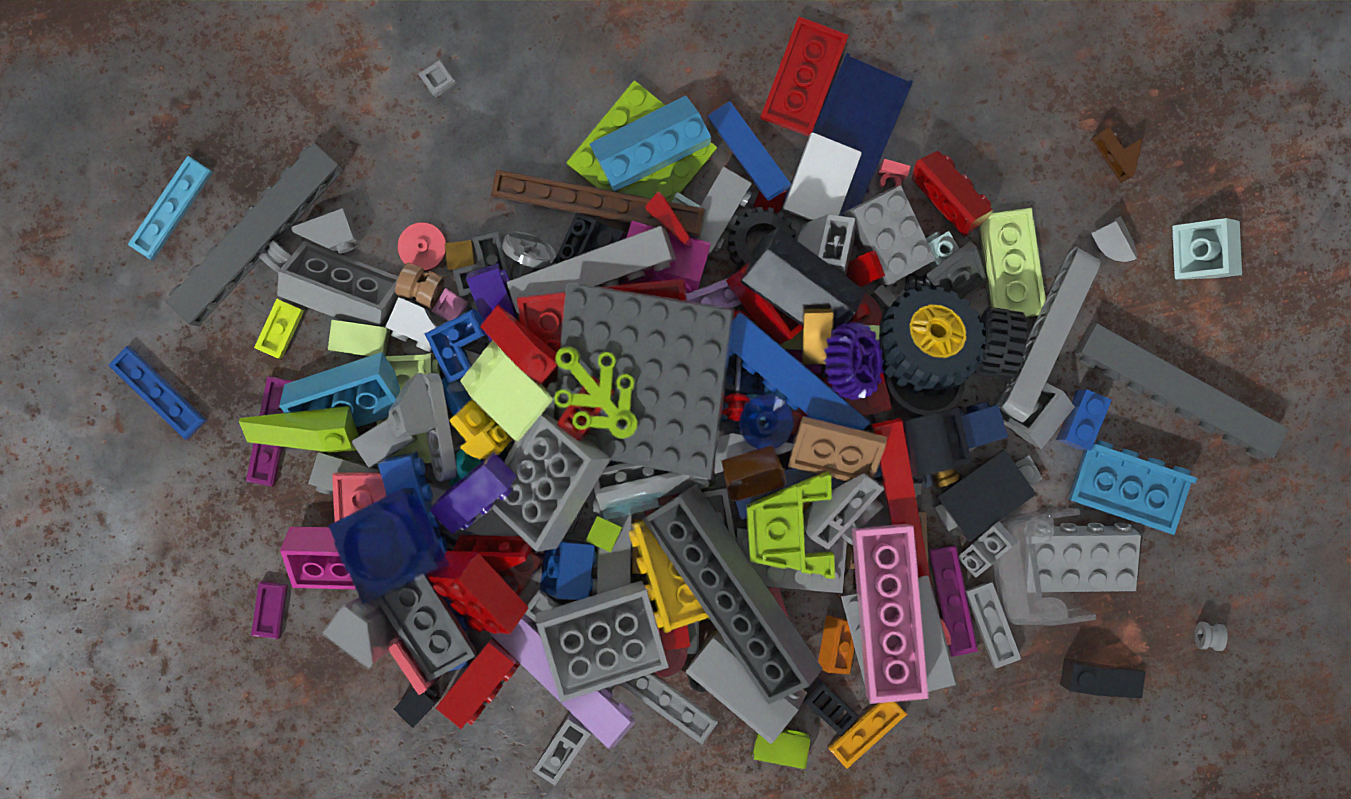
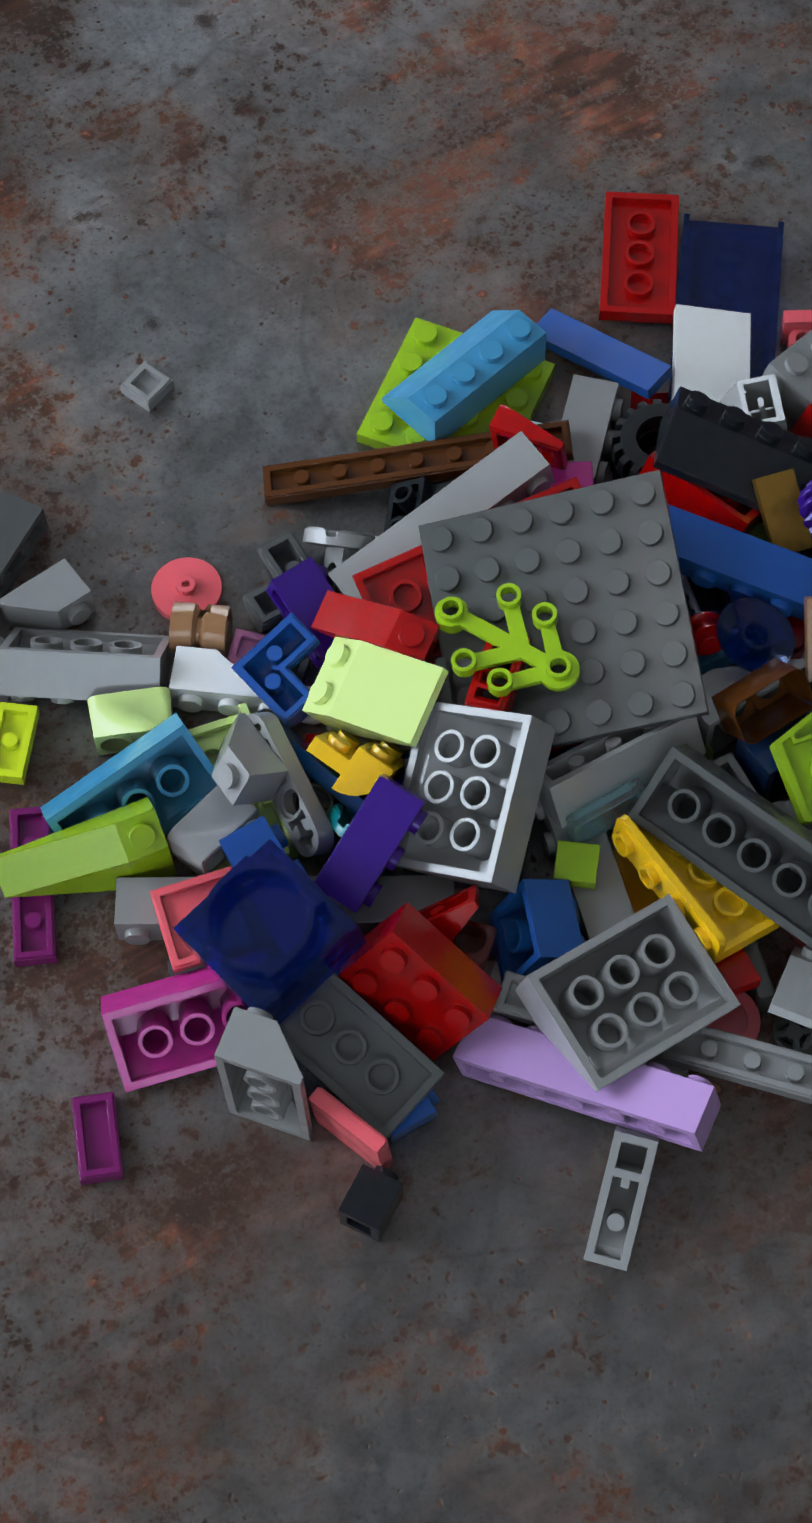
camera: 15 degrees left, 25 degrees down
red brick [435,638,520,729] -> none
pearl gold tile [445,240,475,271] -> none

